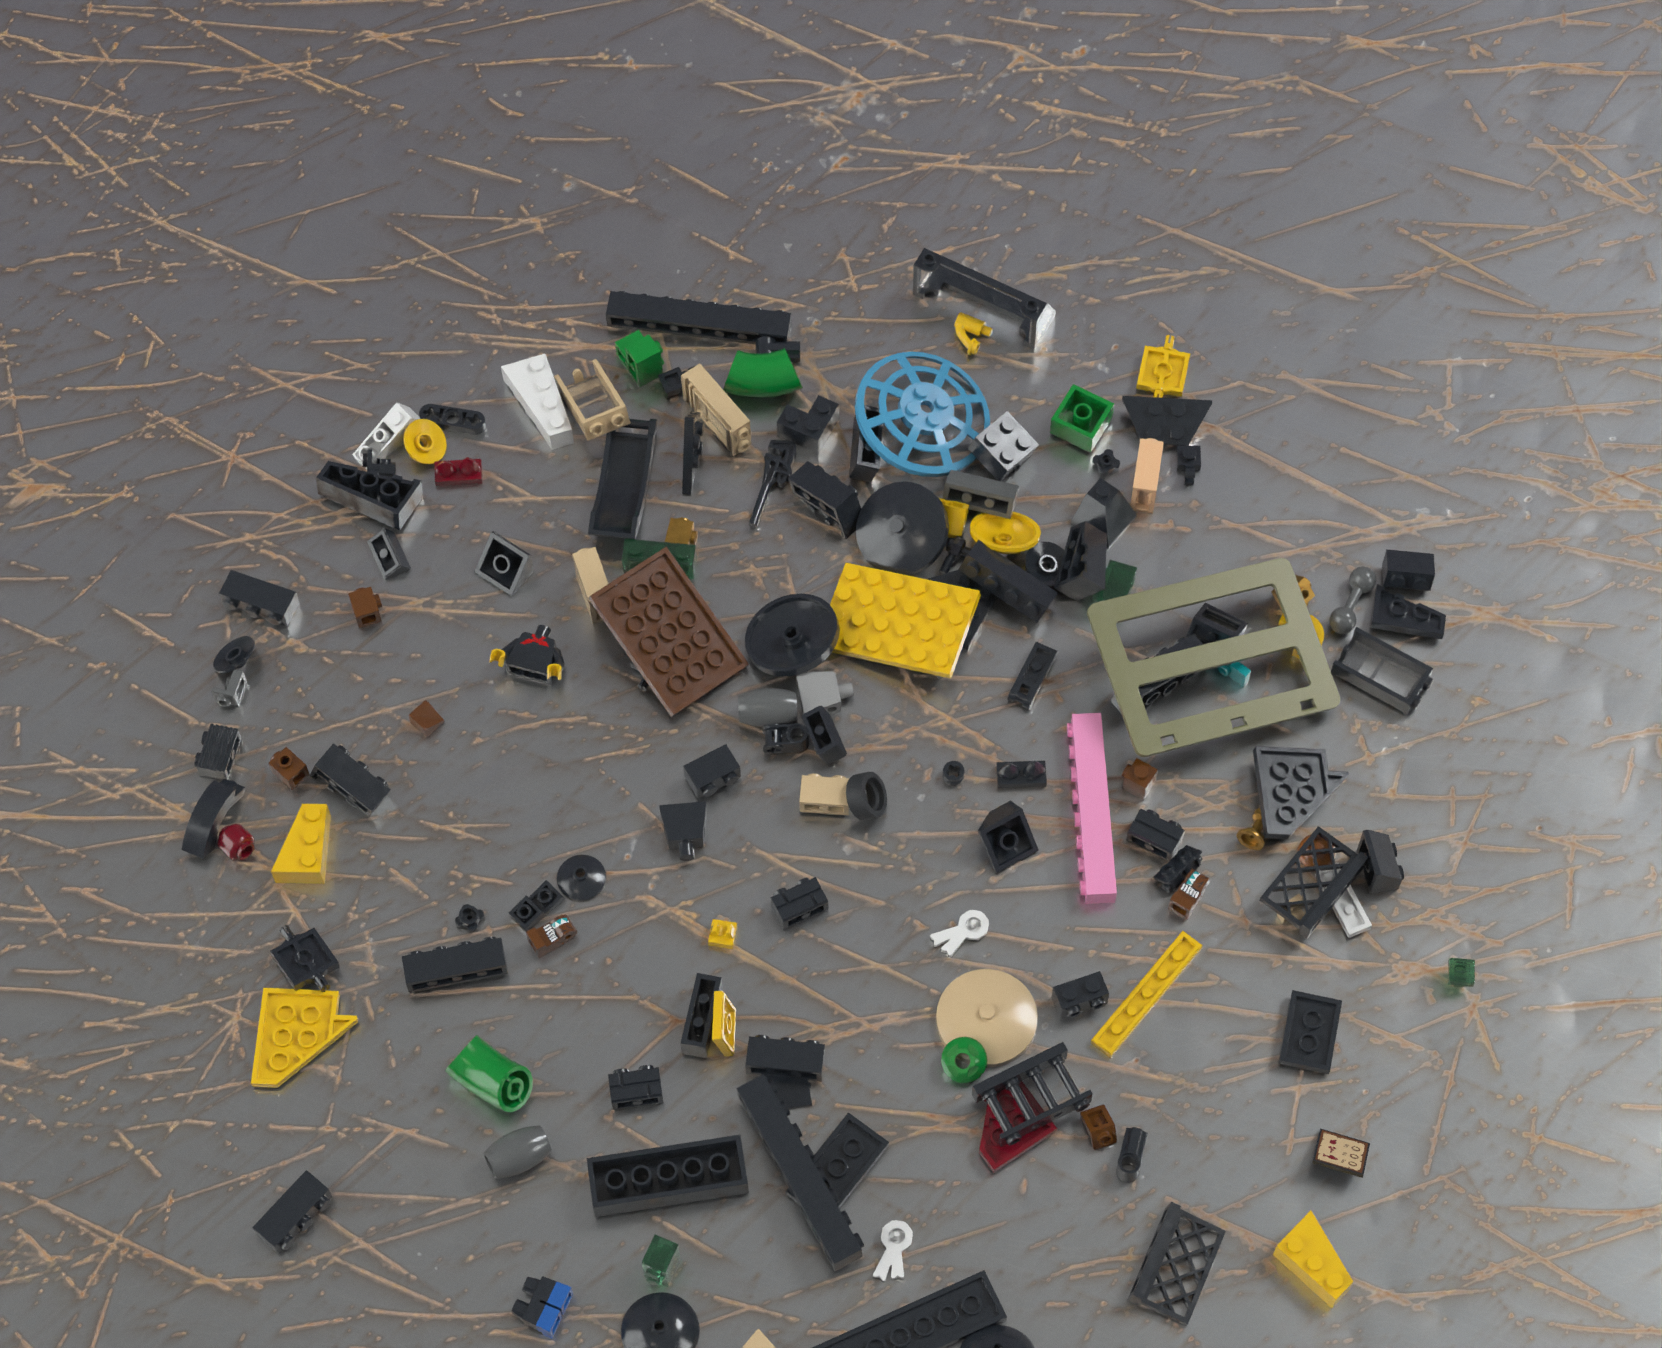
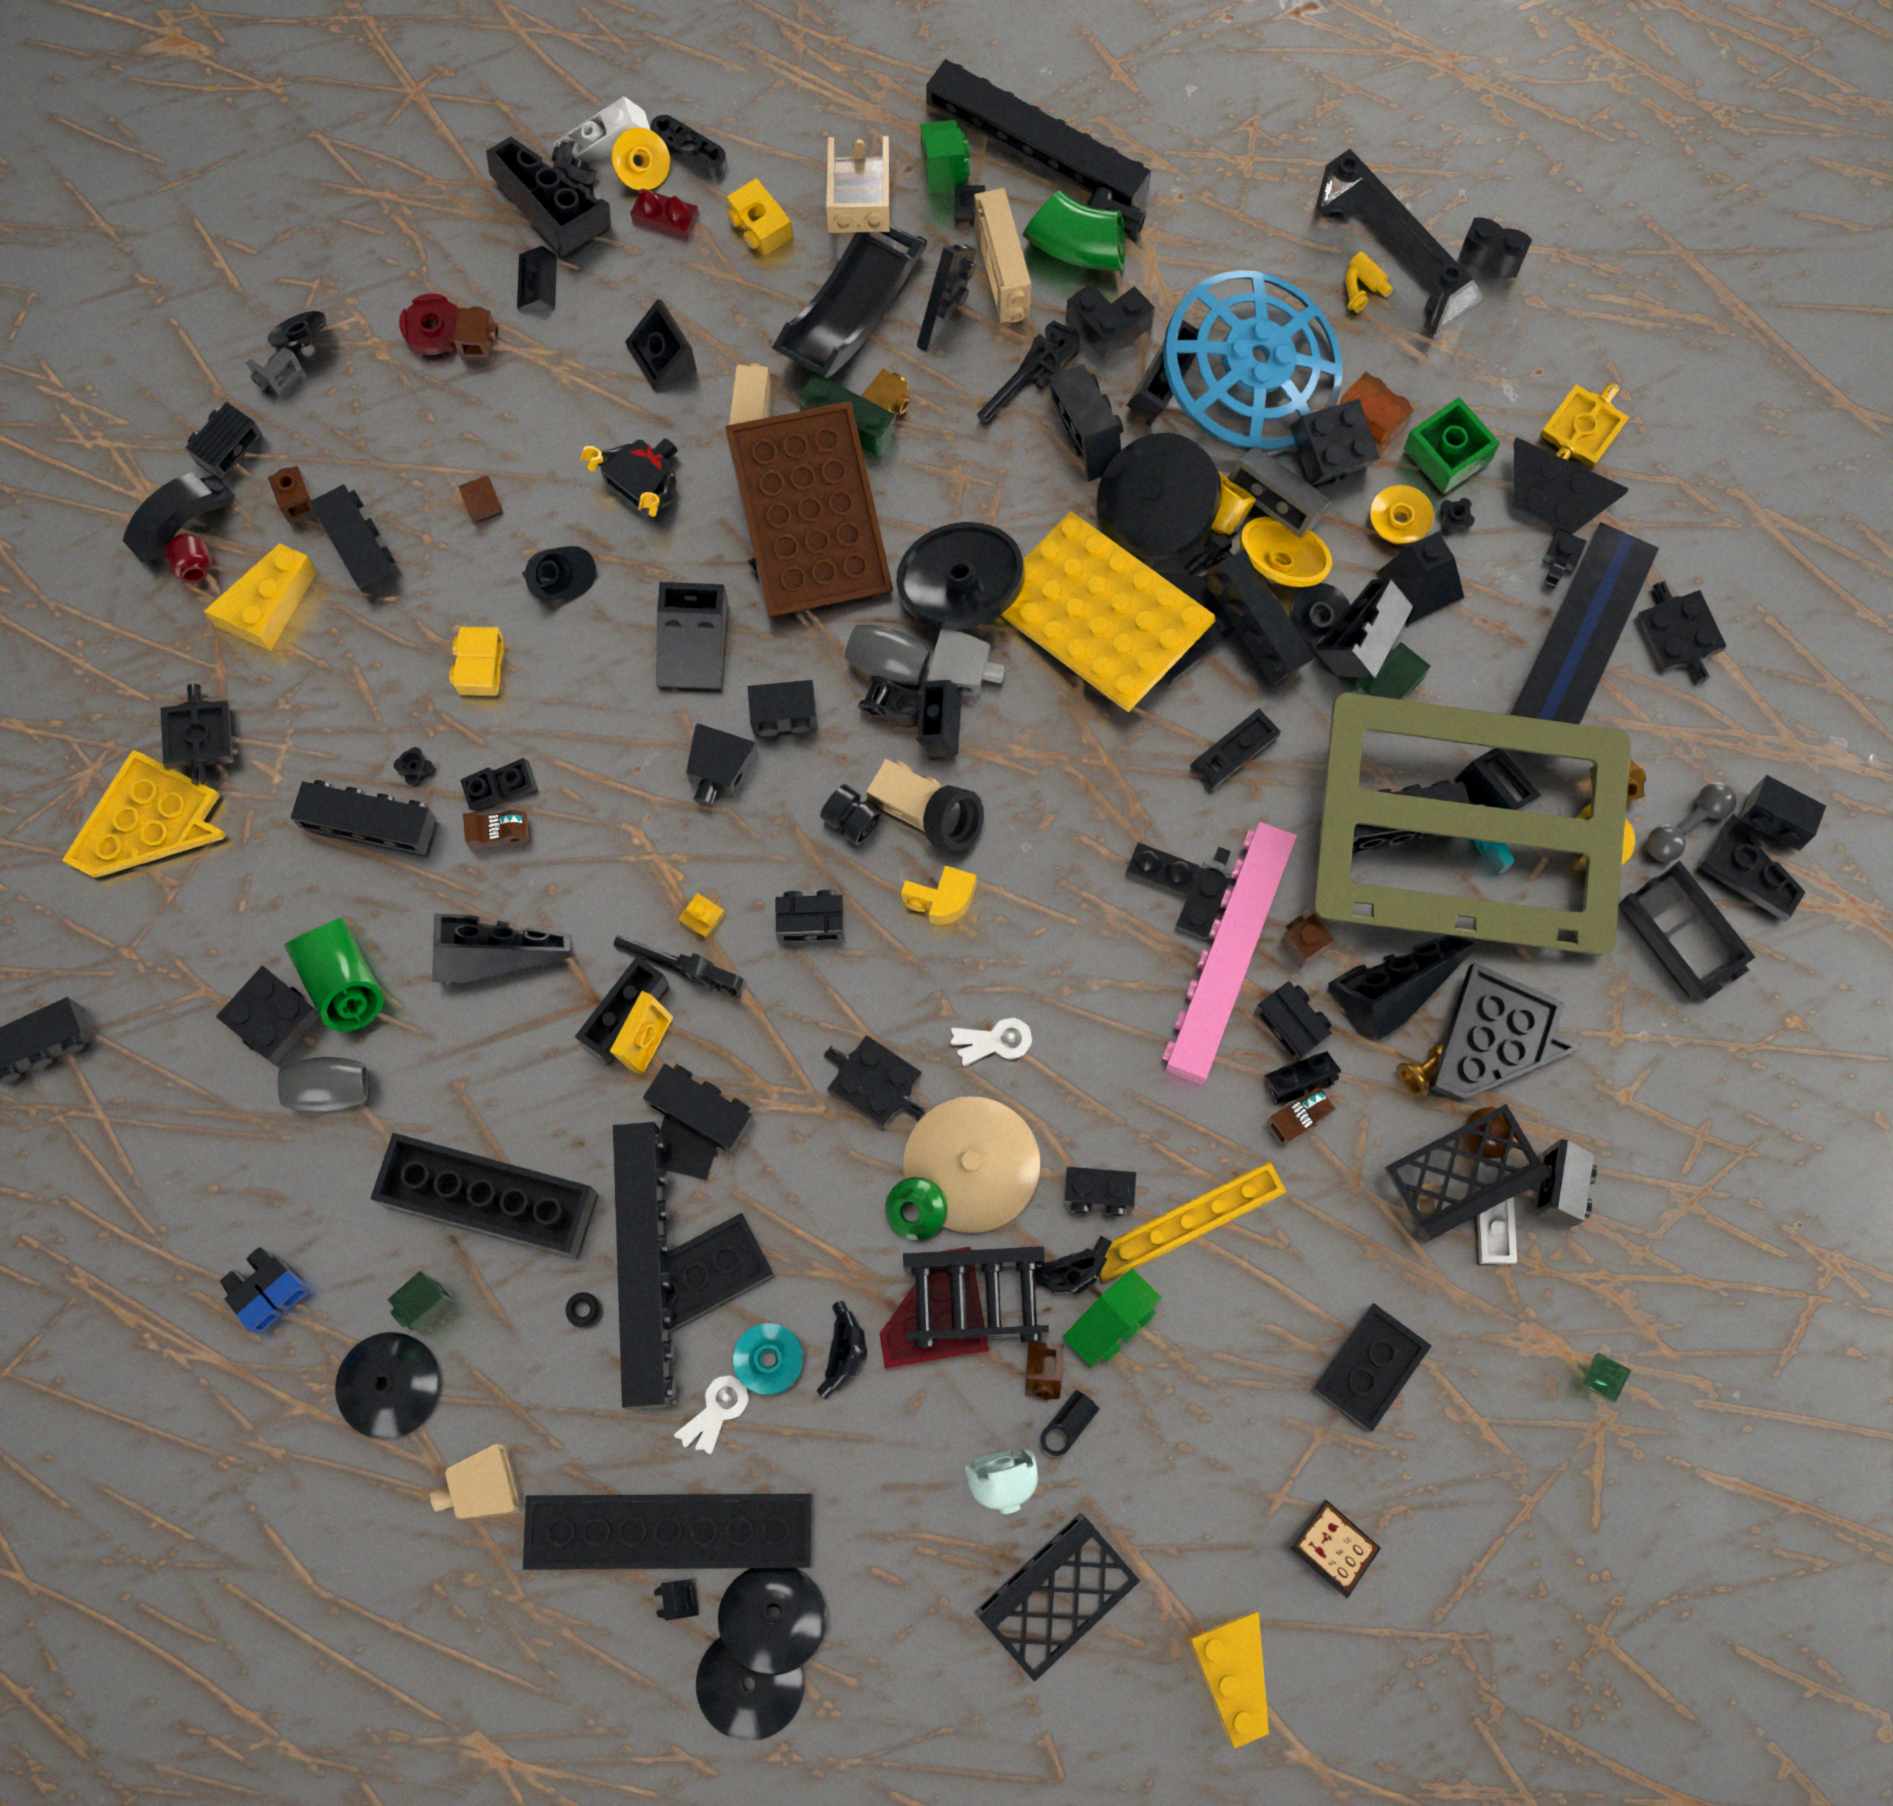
camera: 25 degrees right, 10 degrees up
black brick [219,570,299,626] -> none
white wedge [501,354,574,450] -> none
black dish [557,855,606,901] -> none
black brick [608,1065,664,1110] -> none
black bush [943,761,965,786] -> none
black slope [978,800,1039,873] -> none
light nougat window [1130,438,1164,514] -> none
none -> black brick [216,965,320,1066]
none -> dark red plate [399,294,459,355]
none -> black wedge [432,913,571,985]
none -> yellow brick [449,626,504,696]
none -> black piece [522,546,596,601]
none -> black plate [565,1292,601,1328]
none -> black piece [614,934,746,997]
none -> black slope [656,582,728,689]
none -> yellow brick [726,178,794,257]
none -> teal dish [733,1323,803,1395]
none -> black piece [817,1301,868,1399]
none -> black wheel [820,784,883,845]
none -> black plate [823,1035,926,1129]
none -> yellow brick [901,866,977,925]
none -> light aqua cylinder [965,1449,1038,1514]
none -> black piece [1034,1235,1112,1295]
none -> green brick [1062,1268,1162,1367]
none -> black hinge [1175,847,1232,941]
none -> black wedge [1328,935,1475,1039]
none -> clear orange brick [1340,371,1415,449]
none -> yellow dish [1370,485,1434,545]
none -> black brick [1459,217,1532,278]
none -> black slope [1509,522,1659,725]
none -> black plate [1637,581,1727,683]

